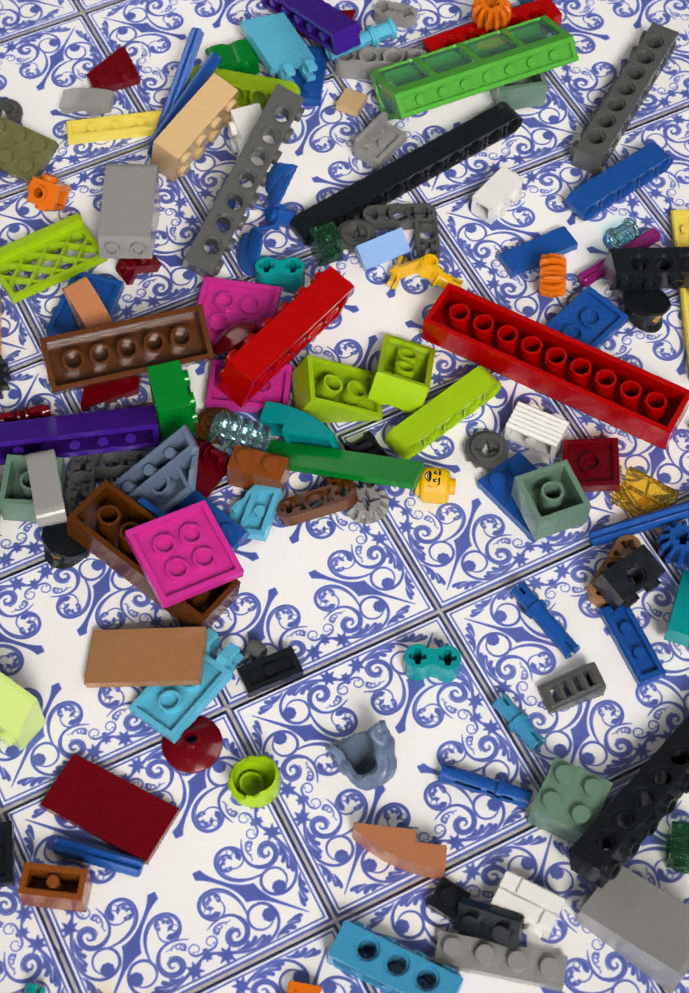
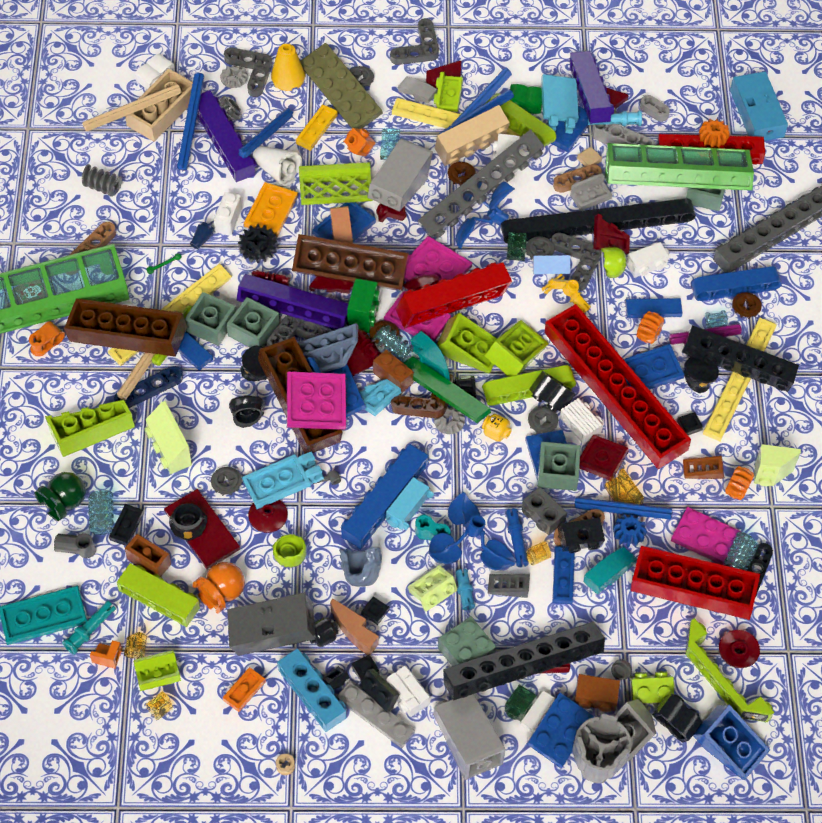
camera: 25 degrees right, 0 degrees up
light grey beam [25,449,67,528] -> none
blue axle [52,836,144,878] -> none
medium nougat tile [84,626,208,688] -> none
black plate [237,646,304,698] -> none
teal axle [255,257,305,292] -> none
blue pin [438,763,533,809] -> none
none -> lime brick [117,563,200,627]
none -> black hat [169,503,207,541]
none -> orange tile [193,562,245,614]
none -> dark grey gear [211,467,242,496]
none -> dark grey brick [227,592,316,656]
none -> black hat [229,395,266,428]
none -> black head [310,617,339,647]
none -> black plate [323,666,350,689]
none -> blue brick [341,444,429,550]
none -> black plate [361,596,390,625]
none -> clear light blue plate [380,128,400,160]
none -> medium azure brick [386,477,434,531]
none -> dark grey beam [390,18,439,65]
none -> yellowish green bracket [408,565,457,612]
none -> blue plant [428,492,516,570]
none -> lime bracket [434,72,463,112]
none -> reddish brown gear [447,162,476,186]
none -> dark grey brick [522,487,567,535]
none -> clear yellow brick [526,541,551,566]
none -> black brick [530,371,576,412]
none -> medium nougat beam [553,164,602,193]
none -> dark red wing [593,214,630,255]
none -> lime hair [601,247,626,278]
none -> black tile [677,412,703,435]
none -> reddish brown gear [732,292,762,319]

